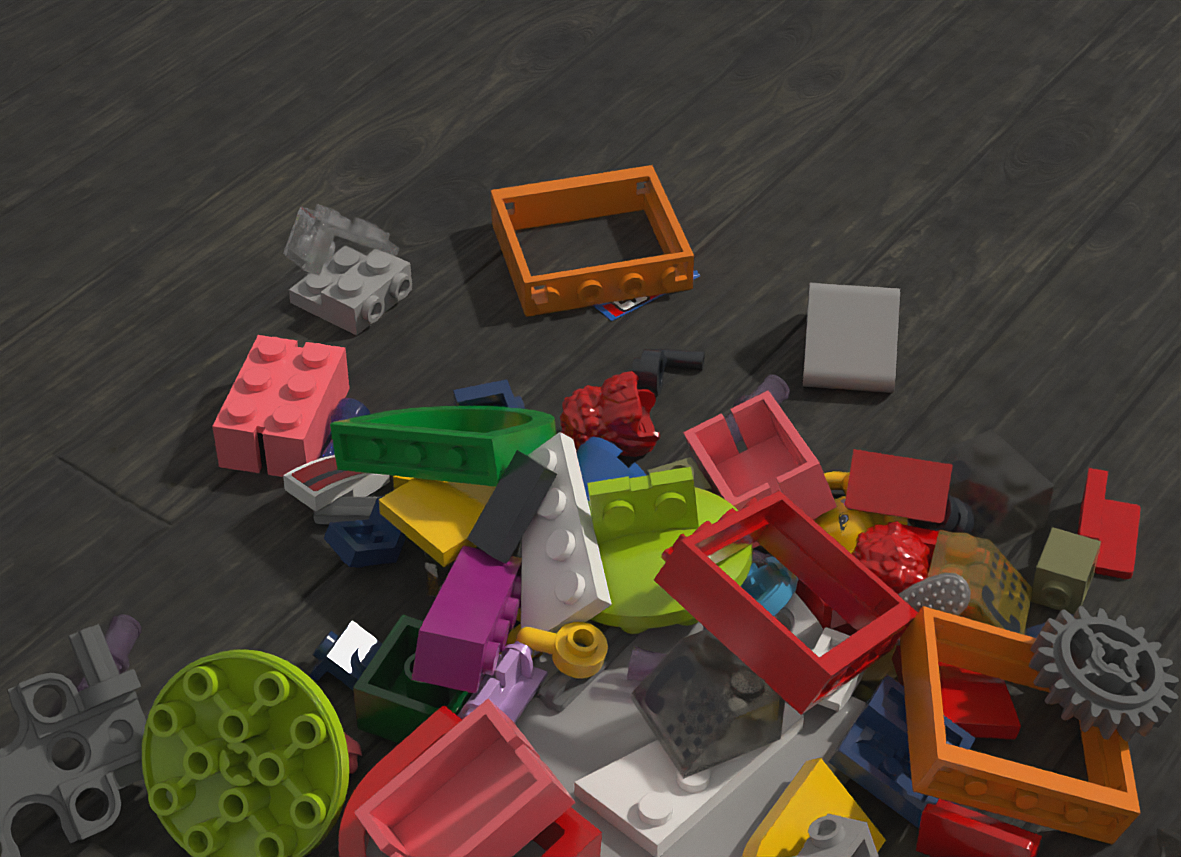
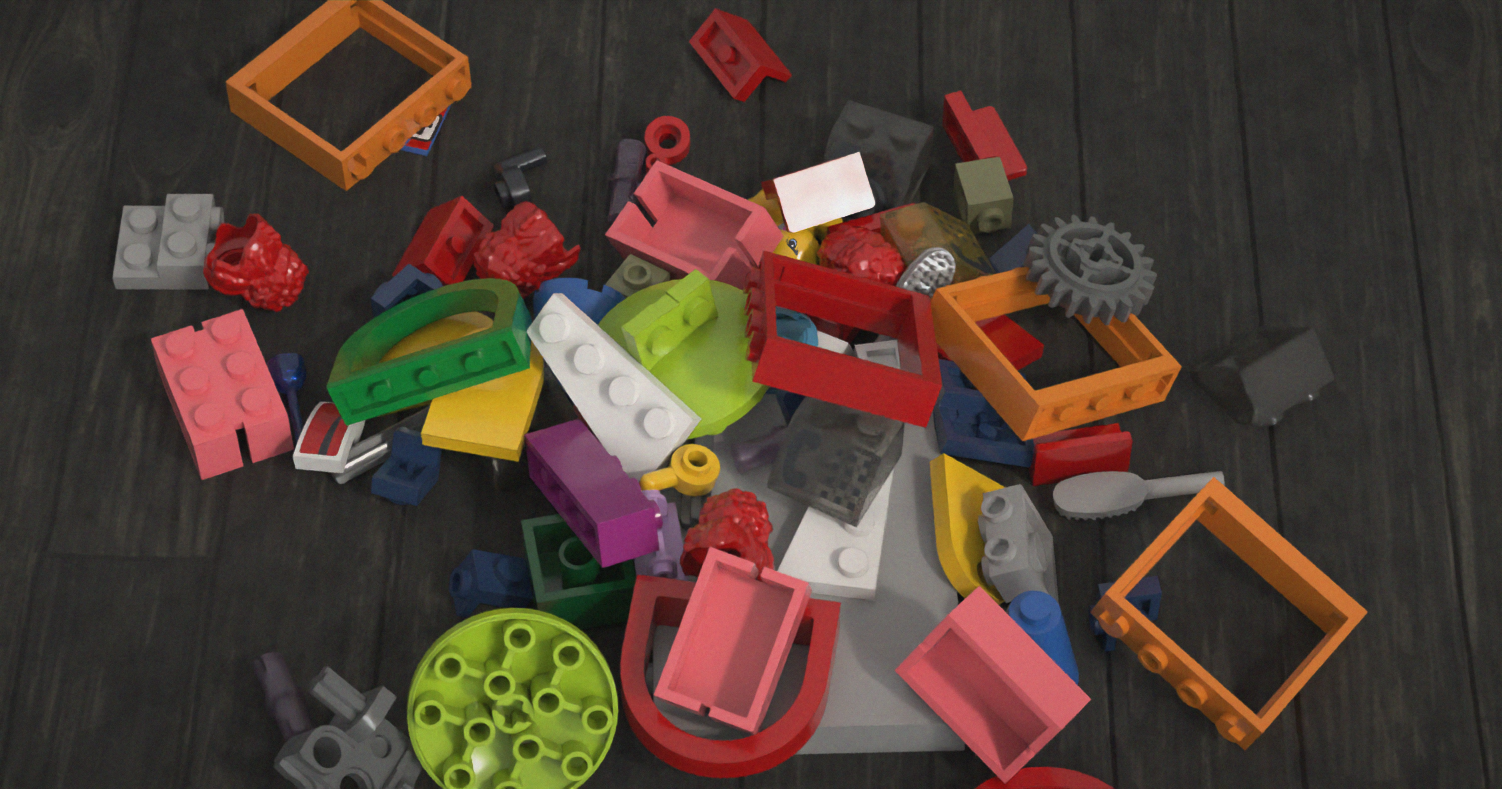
camera: 35 degrees left, 10 degrees up
clear bracket [283,204,399,276] -> none
black tile [467,450,557,564] -> none
light grey piece [803,283,900,393] -> none
none -> red hair [203,214,309,312]
none -> red panel [392,196,494,286]
none -> red plate [645,116,690,174]
none -> red hair [679,488,775,583]
none -> red panel [689,8,792,102]

